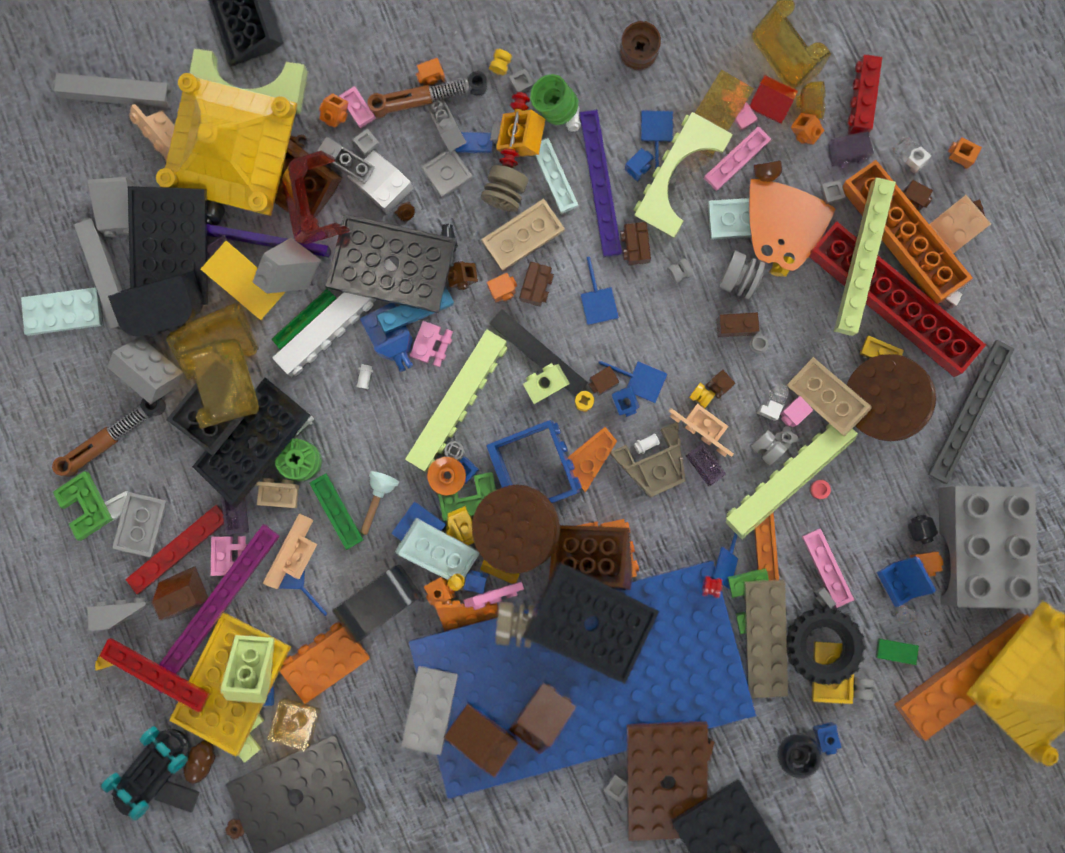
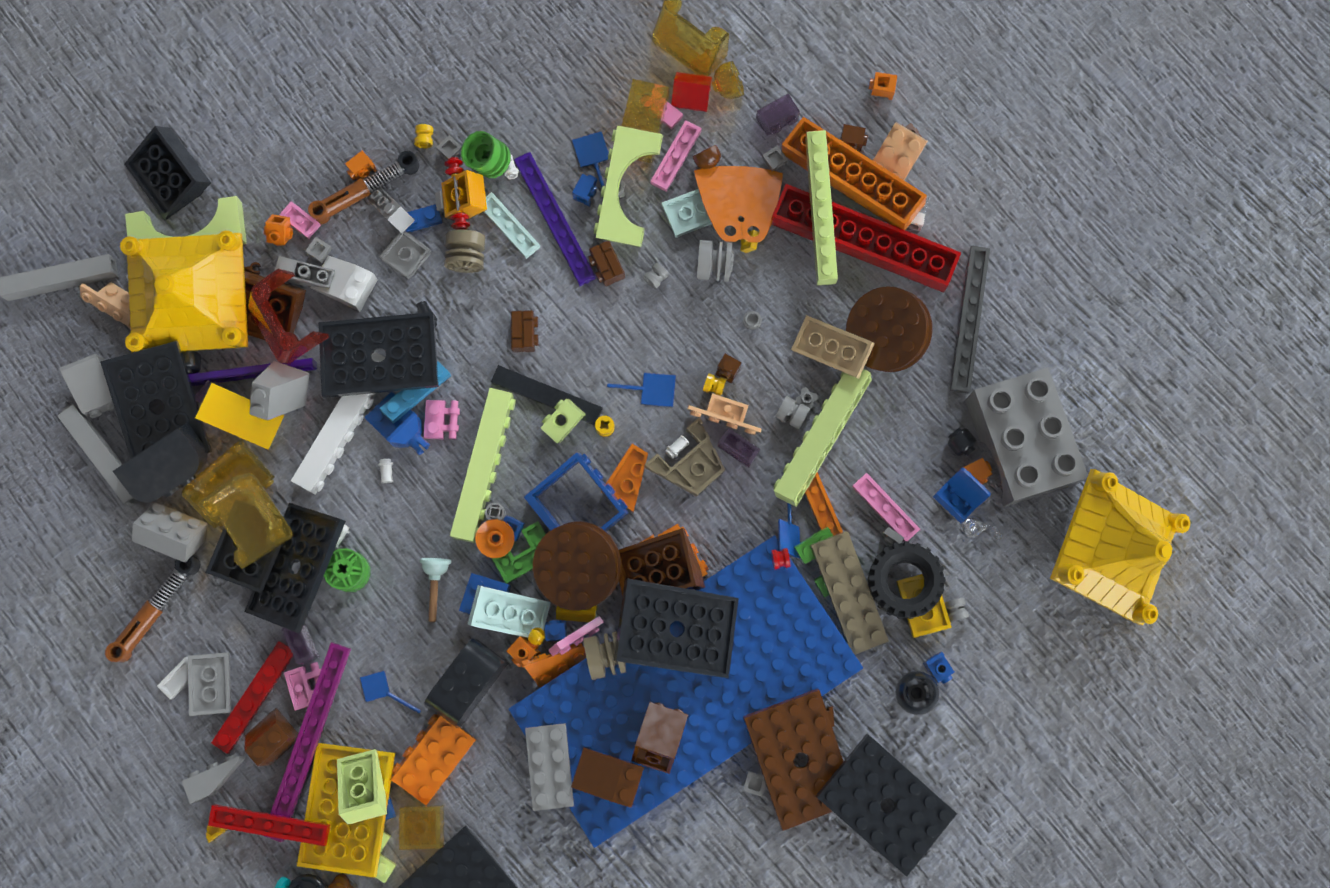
camera: 20 degrees left, 5 degrees down
light aqua plate [21,287,103,335] -> none
bright green plate [53,471,113,541] -> none
tan bracket [256,478,299,508] -> none
light nougat bracket [263,514,317,589] -> none
green plate [272,289,337,350] -> none
green plate [309,473,364,550] -> none
reddish brown plate [394,201,415,221] -> none
yellow wing [446,506,474,545] -> none
reddish brown brick [447,261,478,290] -> none
tan plate [481,199,565,272] -> none
orange brick [487,273,517,303] -> none
blue piece [580,256,619,325] -> none
reddish brown brick [588,366,619,396] -> none
blue brick [611,385,640,417] -> none
reddish brown wheel [620,21,661,71] -> none
reddish brown brick [716,312,760,338] -> none
leg [757,383,789,421] -> none
bright pink brick [780,396,813,428] -> none
orange brick [791,113,824,145] -> none
coral tile [810,480,831,499] -> none
red brick [847,54,883,137] -> none
yellow plate [860,335,904,358] -> none
green tile [875,638,919,665] -> none
leg [892,136,931,175] -> none
orange brick [894,613,1029,741] -> none

